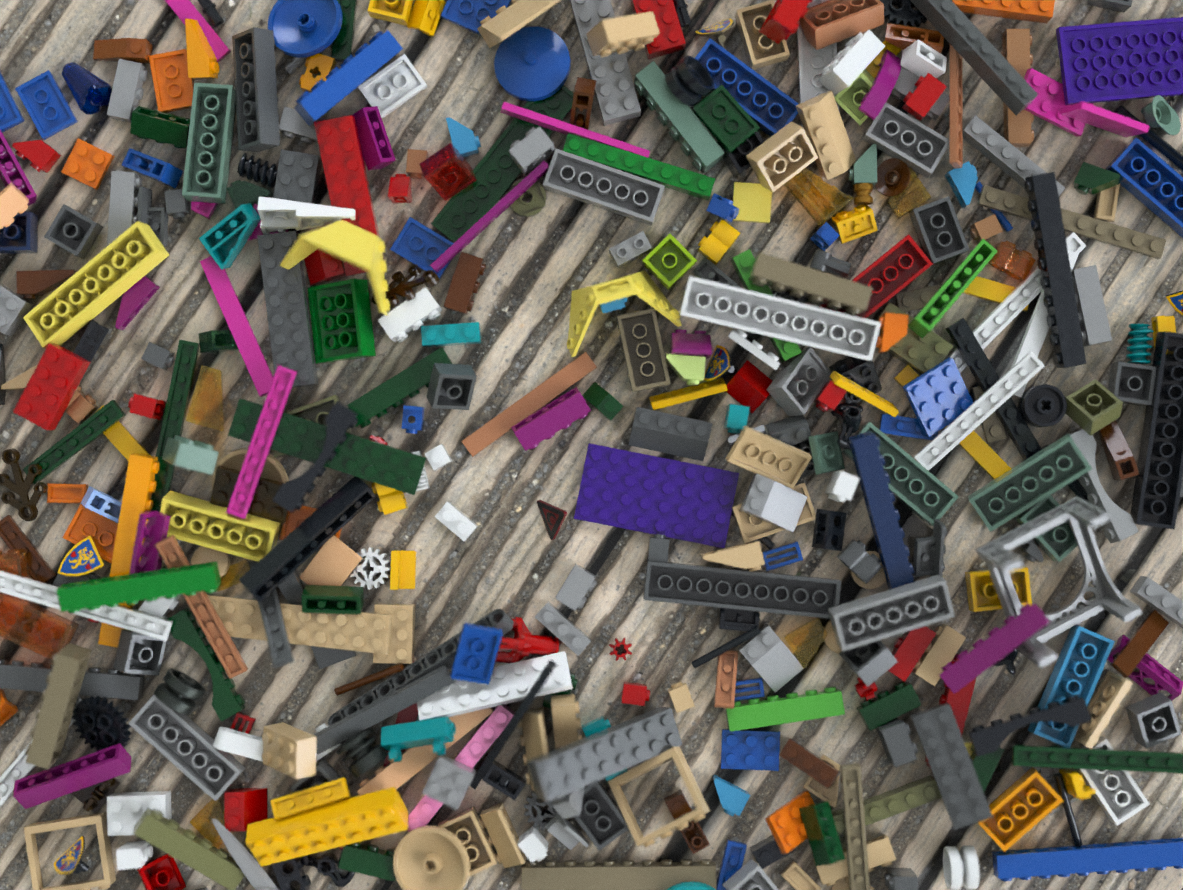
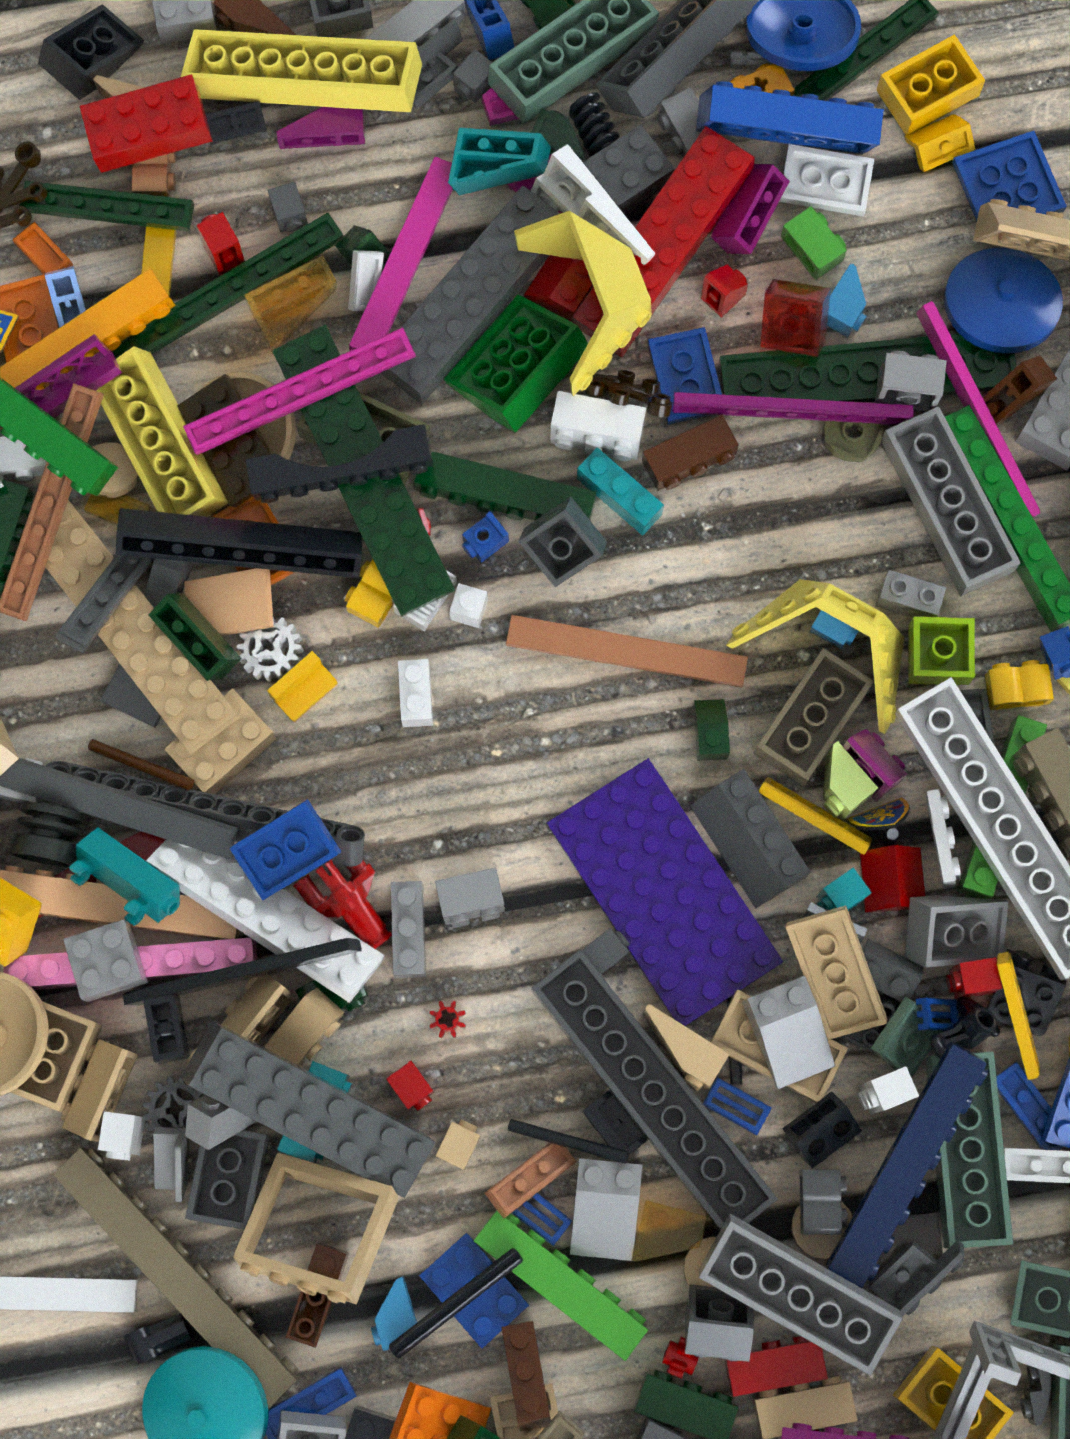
camera: 45 degrees right, 10 degrees down
brick [162,435,219,475] -> none
medium nougat brick [406,149,429,179] -> none
magenta brick [511,387,591,451] -> none
piece [537,500,567,540] -> none
none -> white tile [348,251,384,311]
none -> black axle [389,1248,523,1359]
none -> bright green brick [781,206,847,280]
none -> blue tile [916,998,959,1031]

